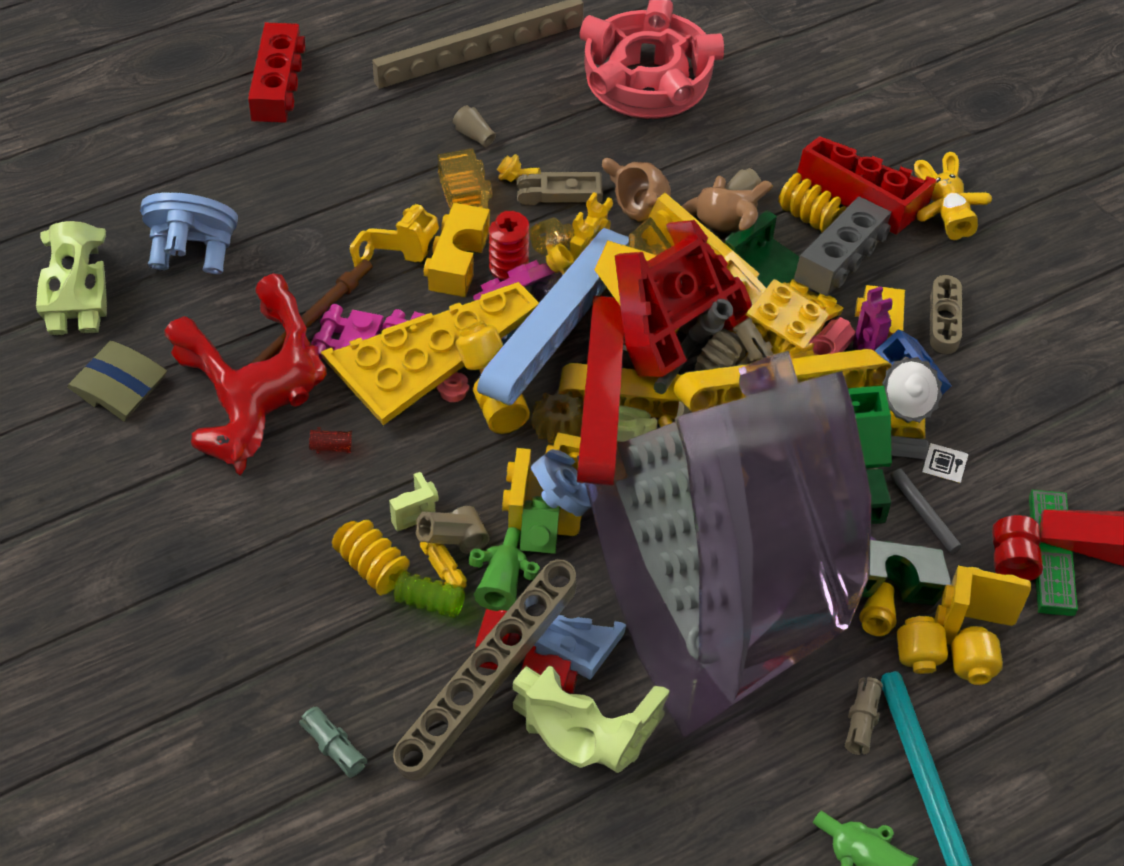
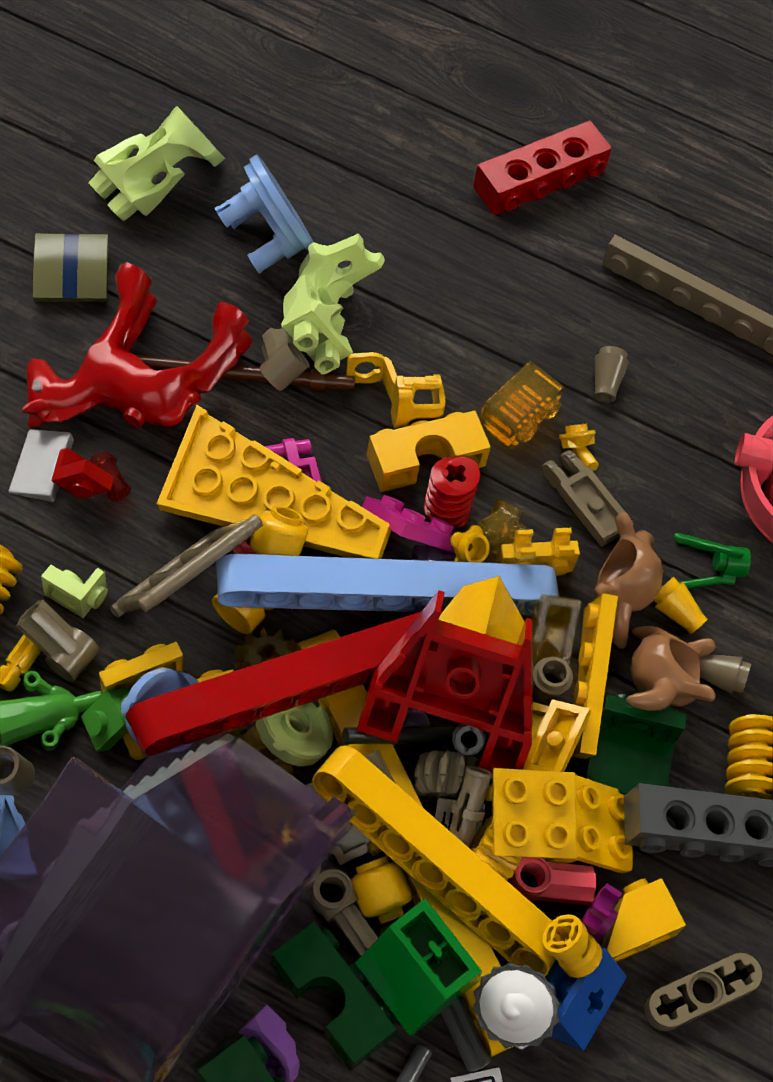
camera: 50 degrees right, 10 degrees up
dark pink plate [311,304,384,360] -> none
none -> piece [8,429,74,502]
none -> red bracket [51,448,114,499]
none -> dark tan bar [110,514,263,618]
none -> dark tan piece [260,328,309,391]
none -> yellowish green hips [281,234,385,374]
none -> yellow wheel [542,914,602,978]
none -> yellow cone [654,577,708,635]
none -> green plant [673,533,751,589]

